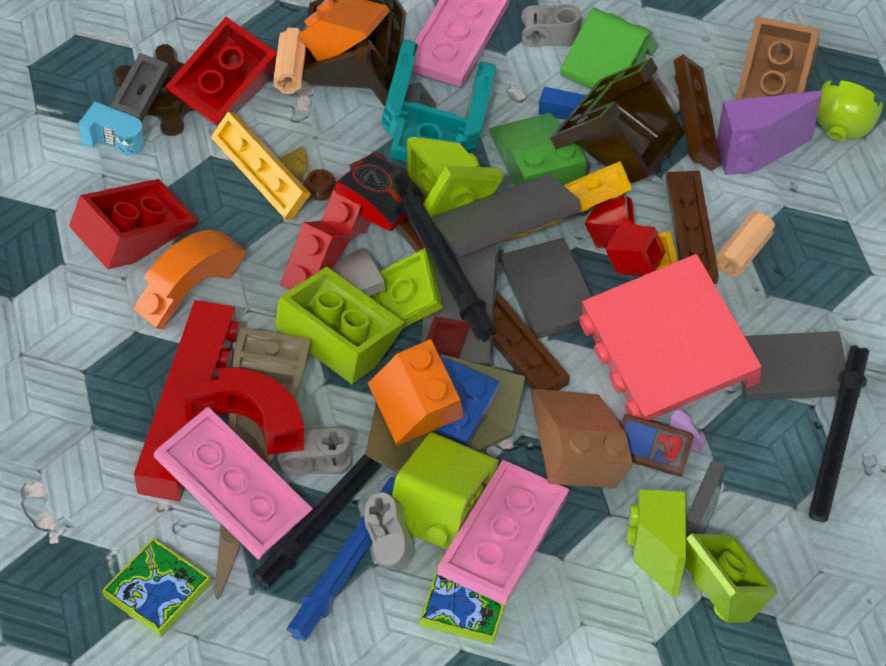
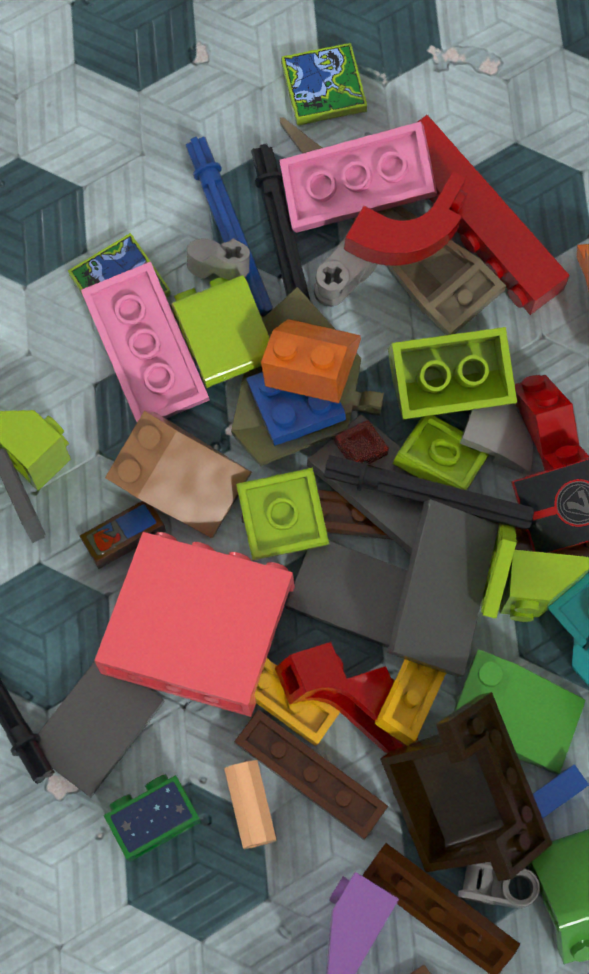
camera: 130 degrees right, 20 degrees up
lavender tile [669,409,706,453] -> none
none -> brick [103,774,201,862]
none -> lime tile [236,467,329,561]

